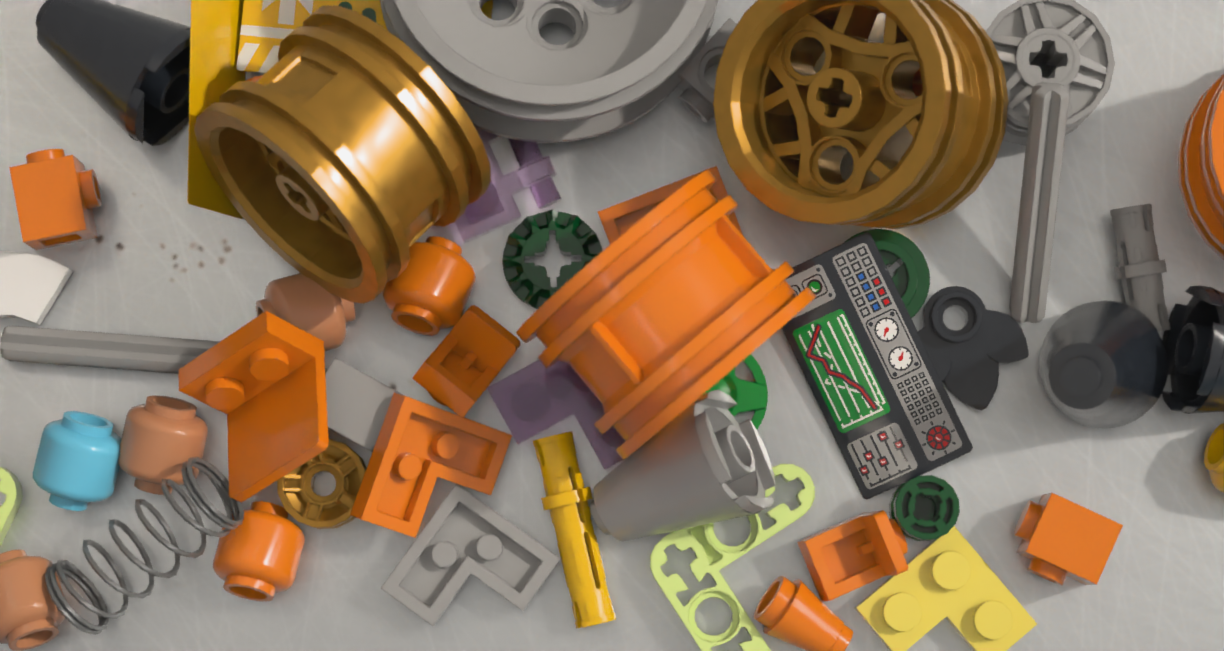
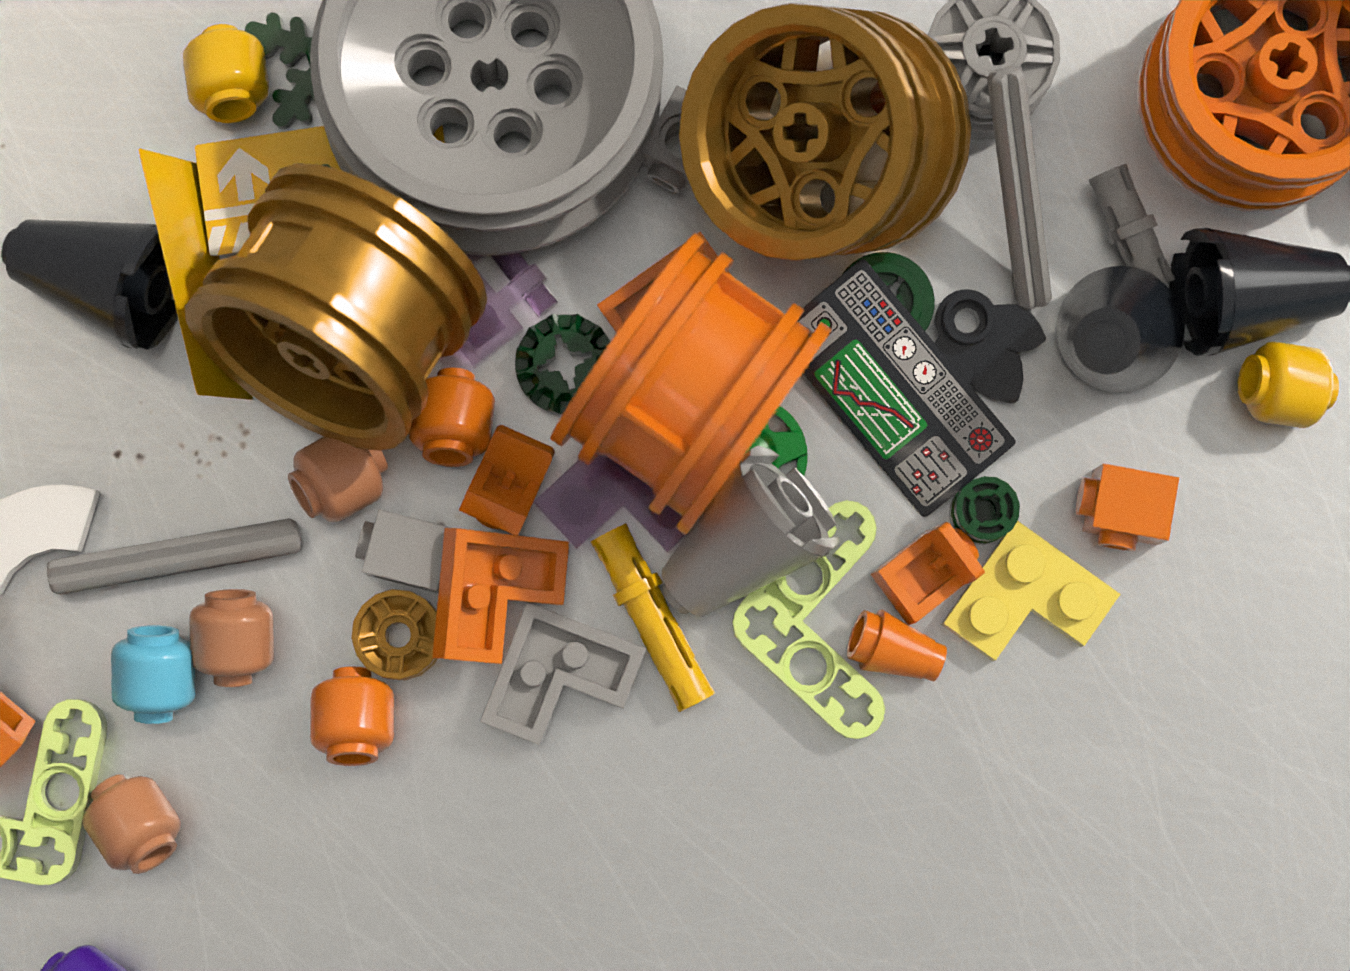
camera: 20 degrees left, 0 degrees up
orange brick [9,149,101,250] -> none
dark grey piece [45,457,244,635] -> none
orange bracket [178,311,329,502] -> none

